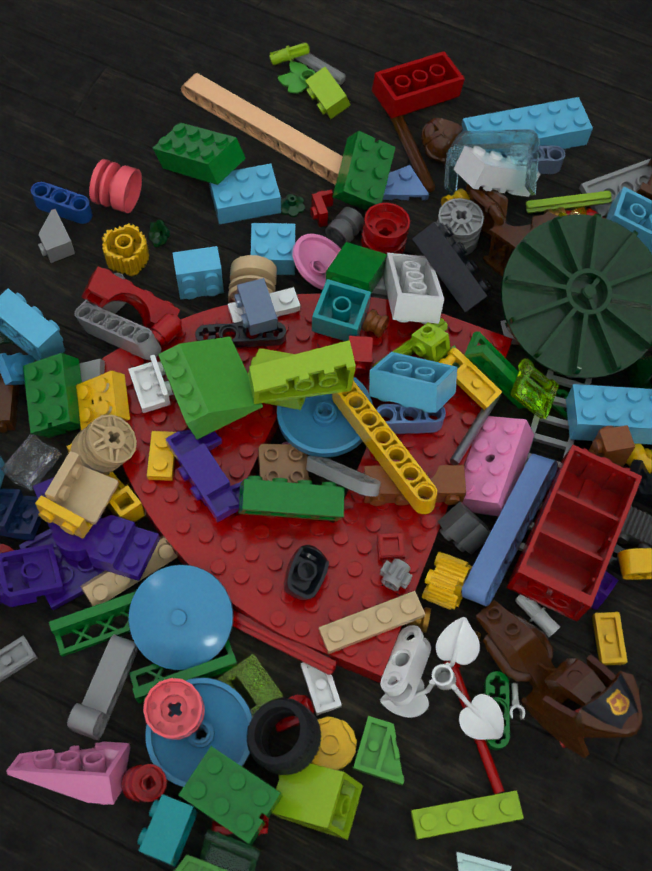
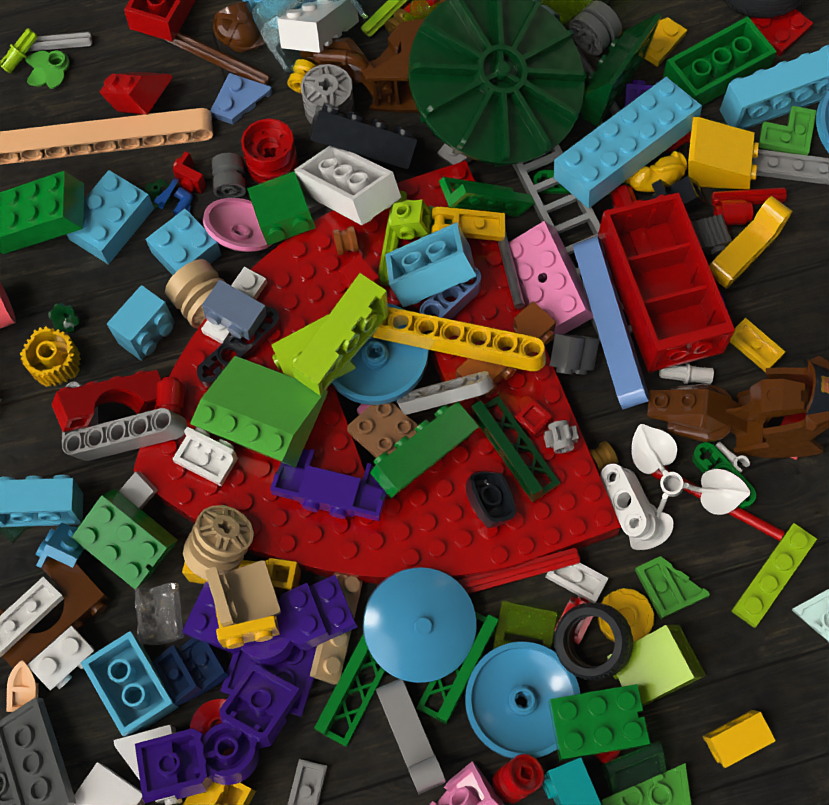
camera: 35 degrees left, 5 degrees up
yellow piece [76,371,130,430] -> none
coral wheel [143,678,205,740] -> none
yellow plate [147,431,176,481] -> none
lime brick [305,67,350,119] -> none
teal brick [312,279,371,341] -> none
tan plate [319,591,425,654] -> none
green piece [333,131,396,211] -> none
yellow brick [422,552,473,610] -> none
clear neon green plate [510,358,559,419] -> none
dark orange brick [588,425,635,467] -> none
none -> red slope [99,72,173,115]
none -> blue piece [154,177,193,215]
none -> dark green fence [471,396,560,502]

